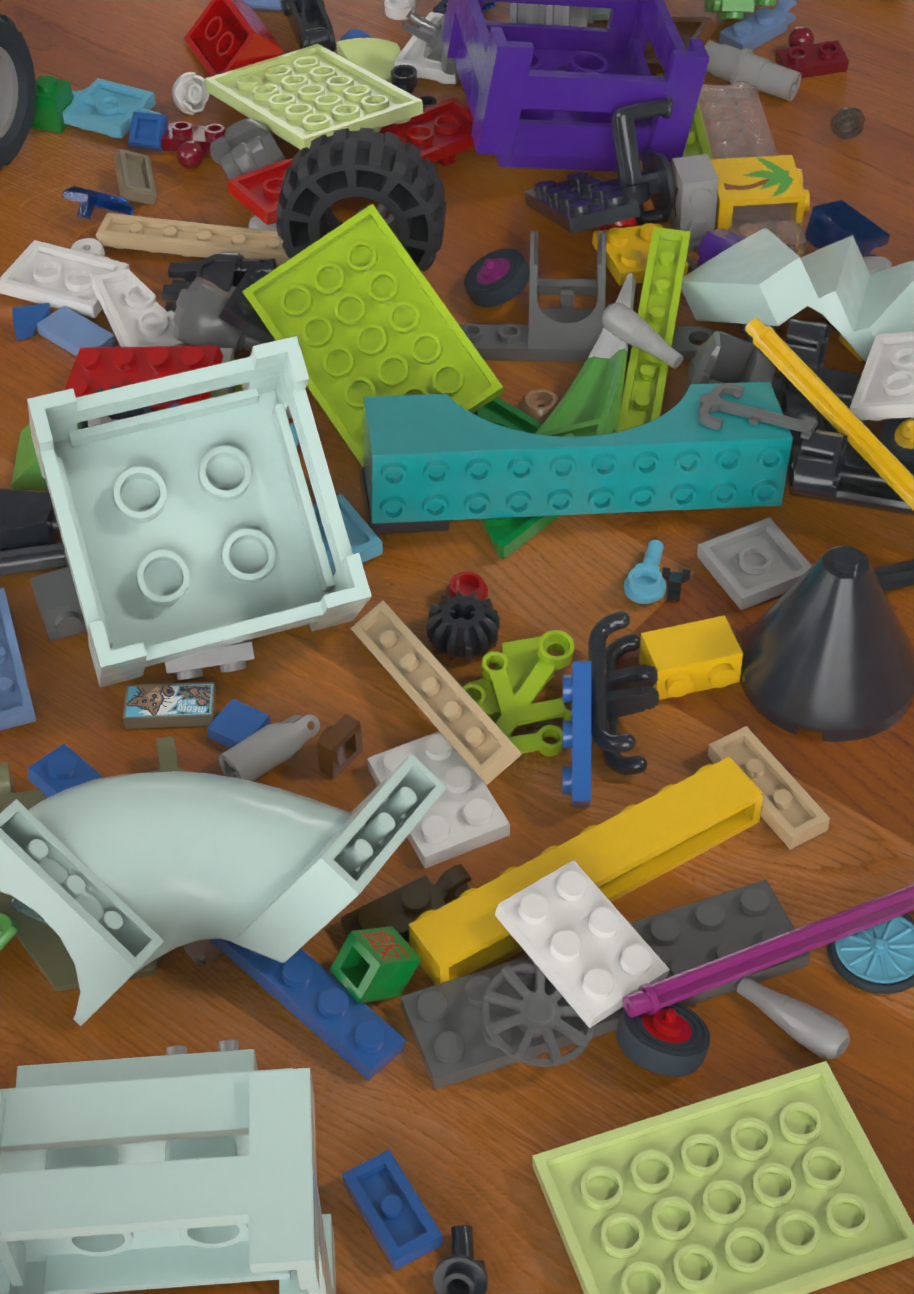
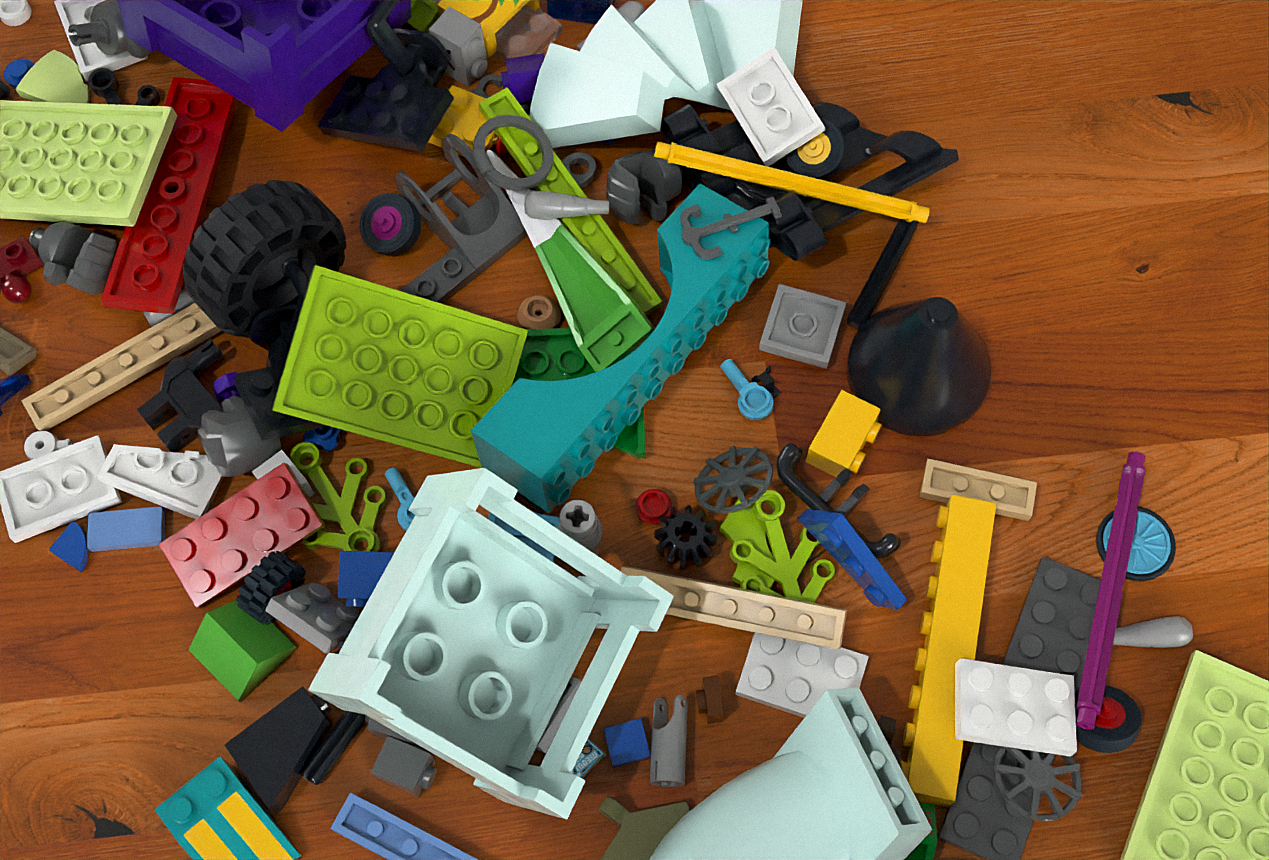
camera: 45 degrees left, 20 degrees up
none -> dark grey piece [471,115,553,191]
none -> light grey piece [557,500,603,557]
none -> dark grey wheel [693,446,773,513]

